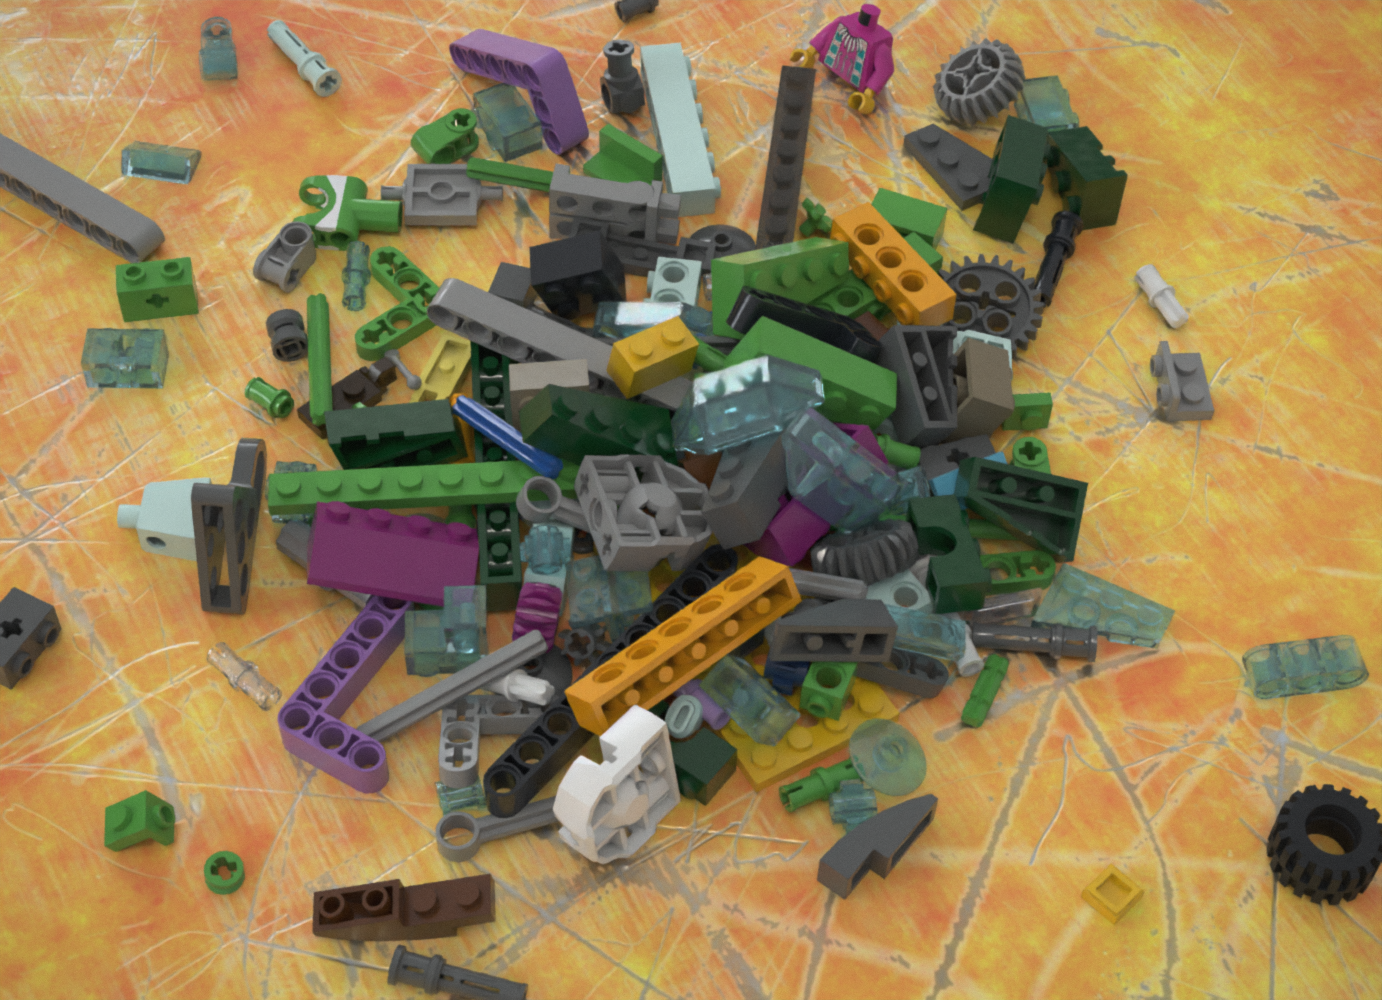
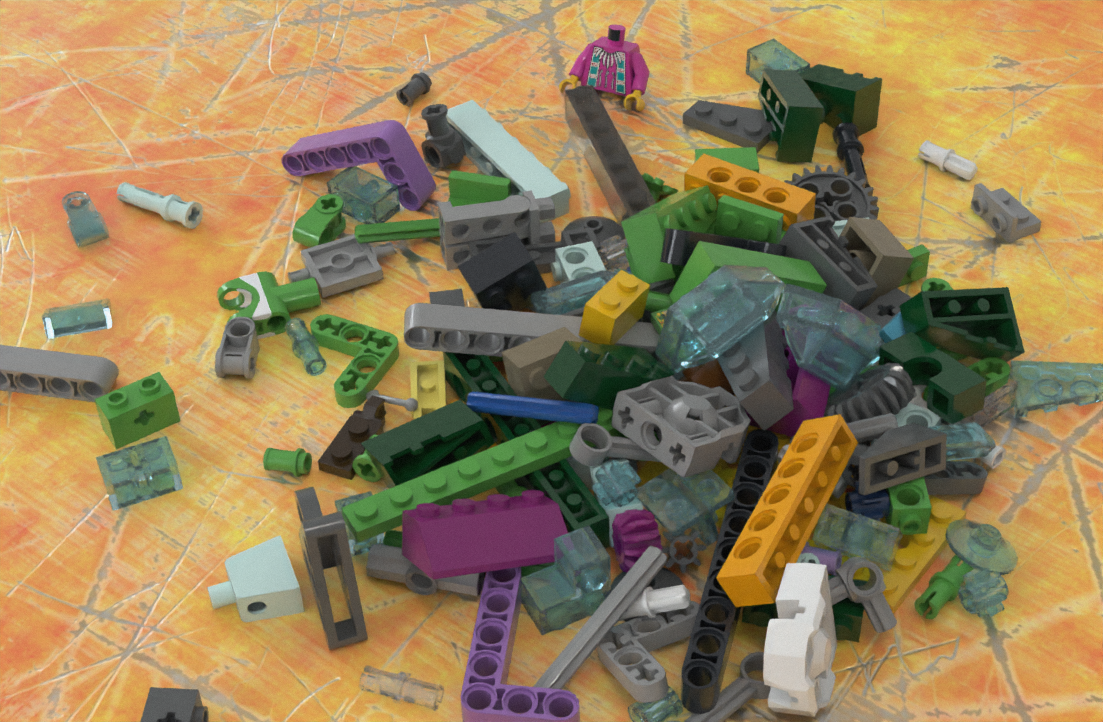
camera: 20 degrees left, 10 degrees down
dark grey wheel [265,309,308,362] -> none
bright green axle [307,293,333,426] -> none
dark grey slope [817,794,938,900] -> none
light grey gear [932,38,1026,126] -> none
bright green axle [961,654,1009,728] -> none
dark grey pin [972,622,1098,662] -> none
none -> bright green bracket [715,195,786,244]
none -> light grey axle [829,557,897,633]

